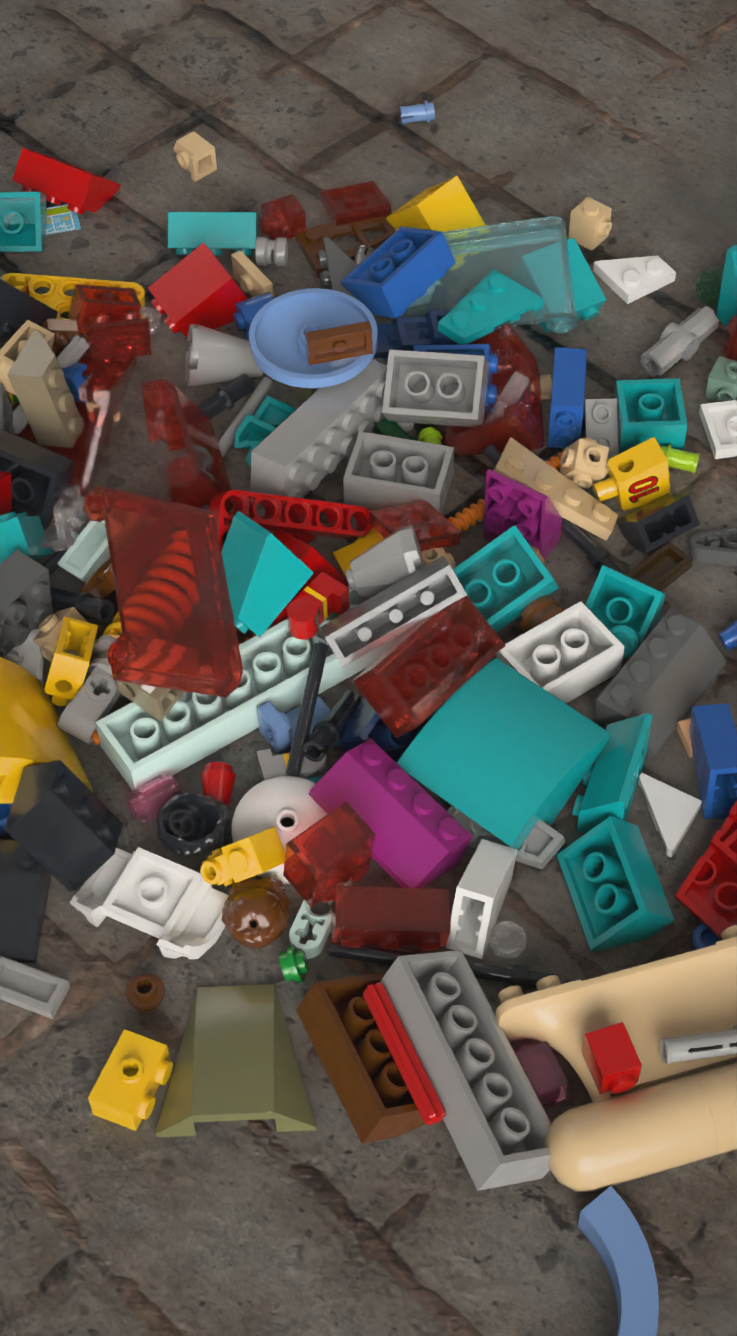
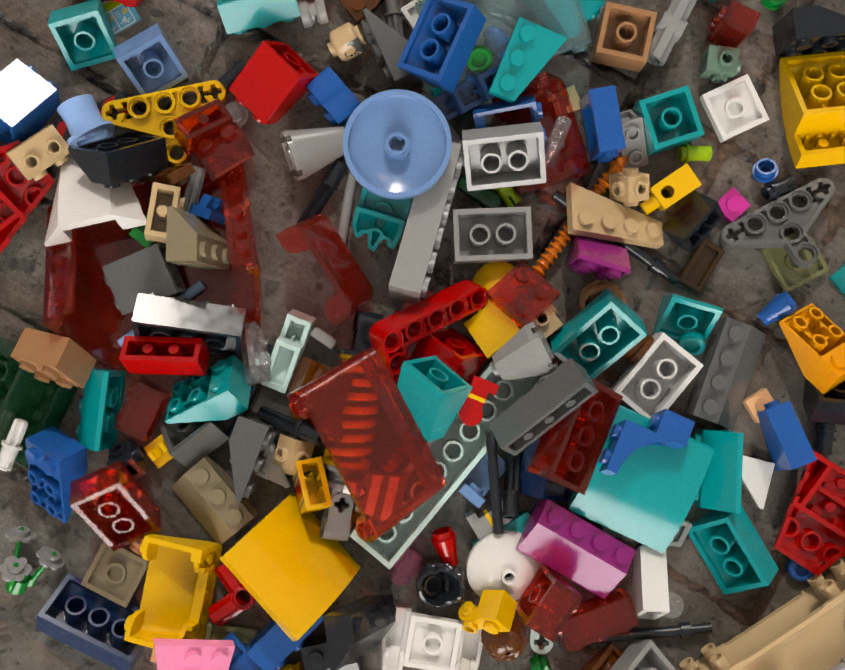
camera: 20 degrees left, 35 degrees up
tan plate [231,250,274,297] -> none
reddish brown plate [305,321,373,365] -> none
none -> medium blue slope [113,23,189,95]
none -> tan head [327,22,367,62]
none -> green plate [467,45,492,73]
none -> medium nougat brick [590,2,657,72]
none -> blue arch [599,409,695,476]
none -> dark pink plate [718,187,751,224]

